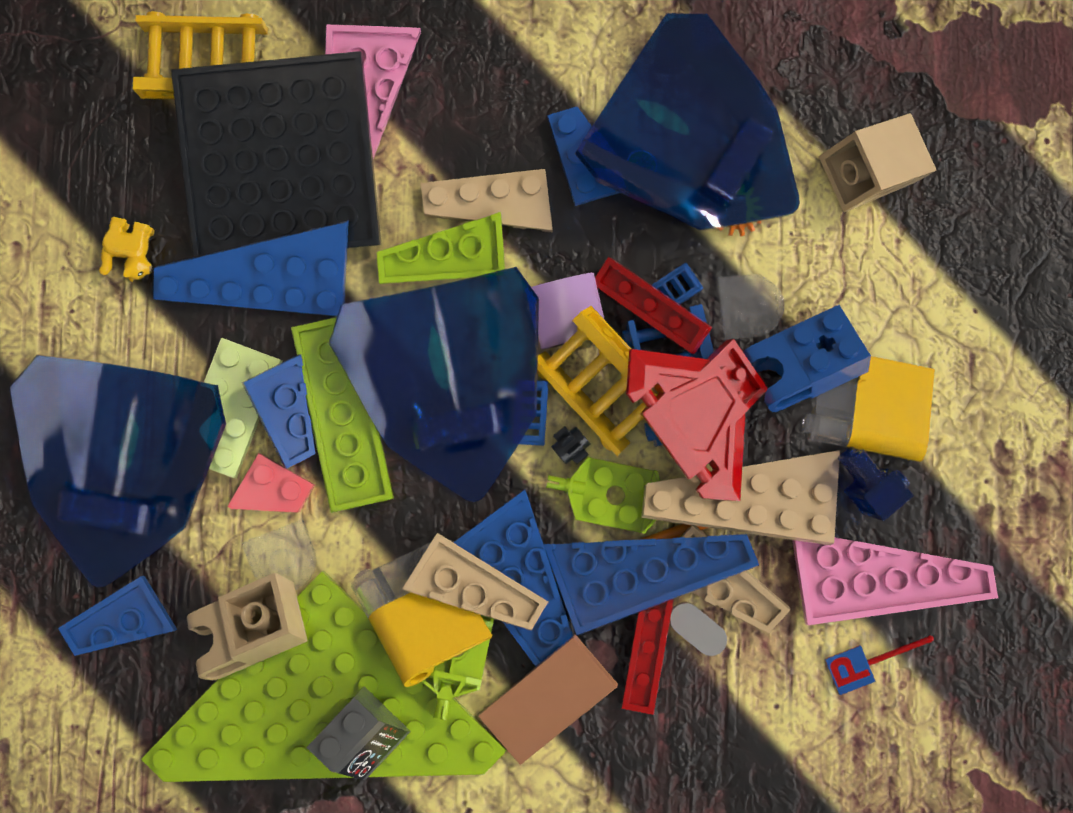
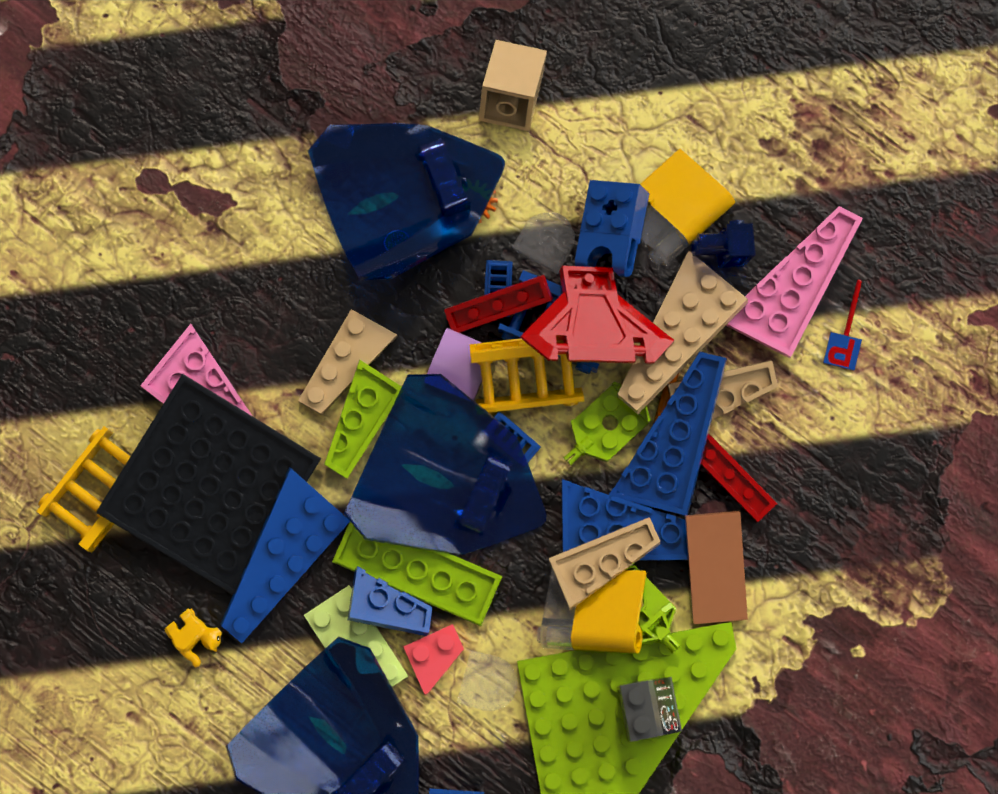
camera: 45 degrees left, 5 degrees down
tan brick [187,573,308,681] -> none
blue wing [547,107,624,206] -> none
black gear [551,426,591,465] -> none
light grey tile [670,602,727,656] -> none

